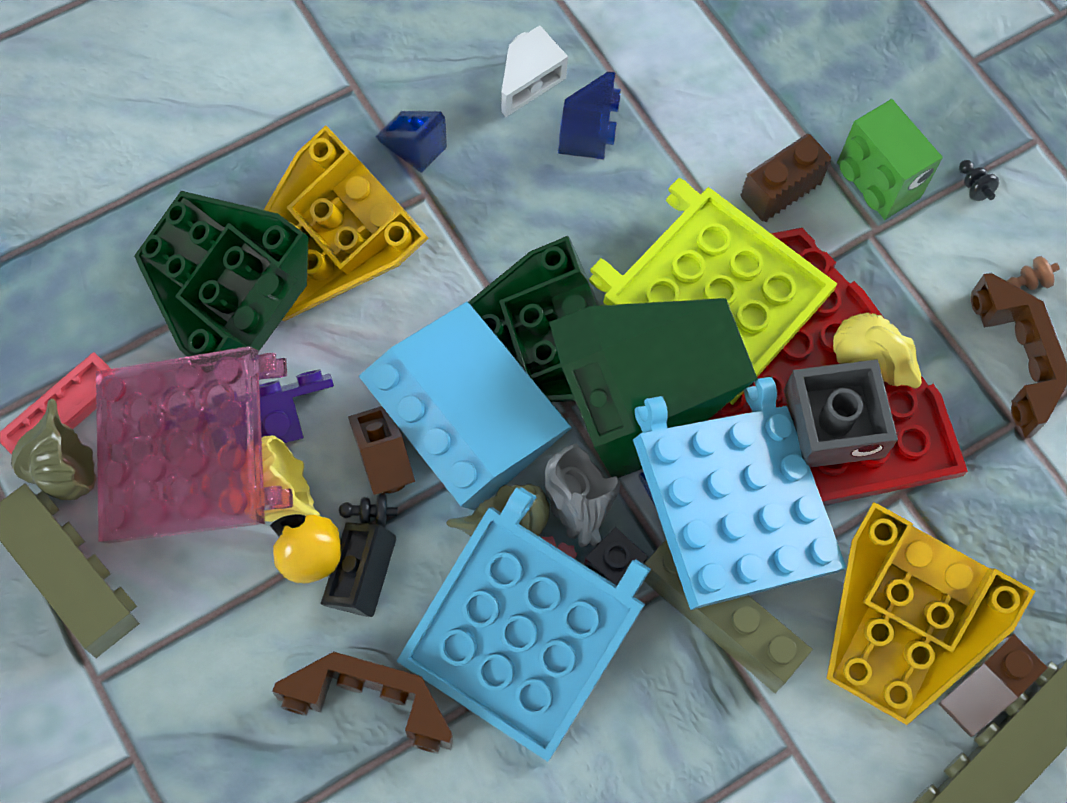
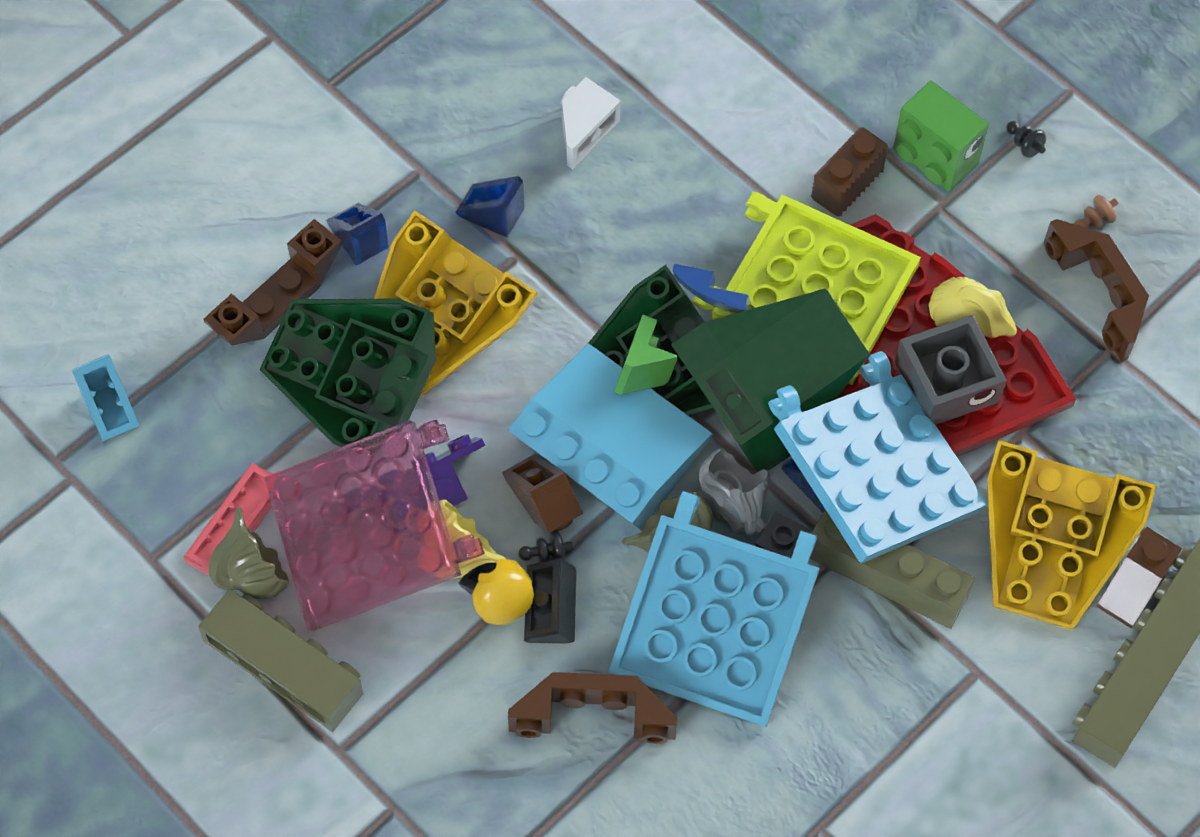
camera: 10 degrees left, 5 degrees down
clear blue slope [558,71,621,160] -> none
none -> reddish brown slope [203,219,342,346]
none -> clear blue slope [326,203,389,265]
none -> bright green slope [614,315,677,395]
none -> blue slope [673,264,750,314]

